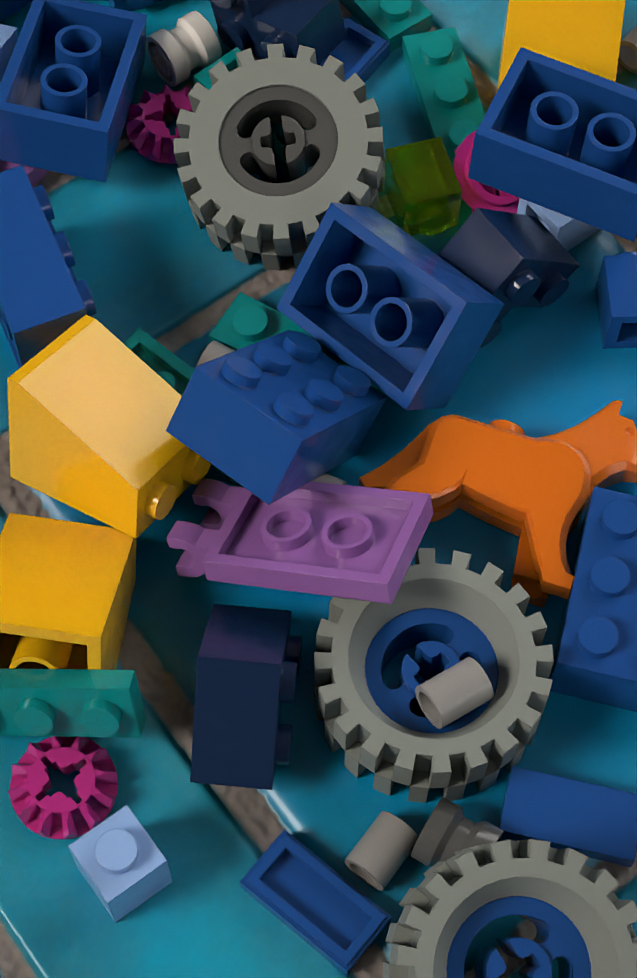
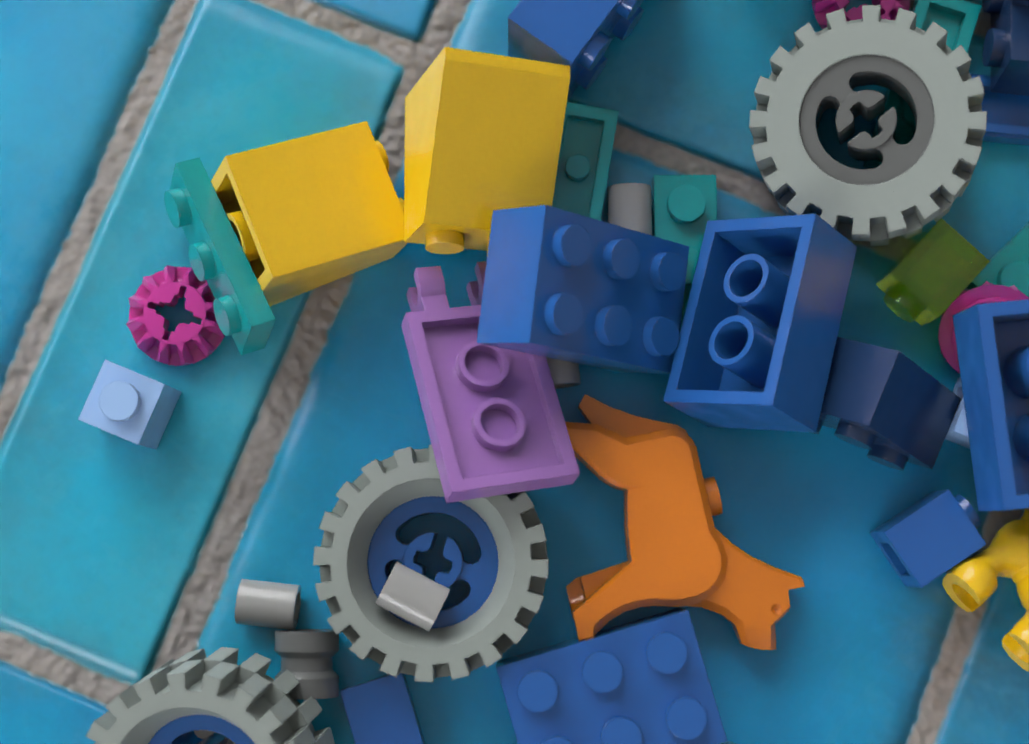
camera: 60 degrees right, 20 degrees up
dark blue brick [190,604,302,790] -> none
blue tile [240,829,391,976] -> none

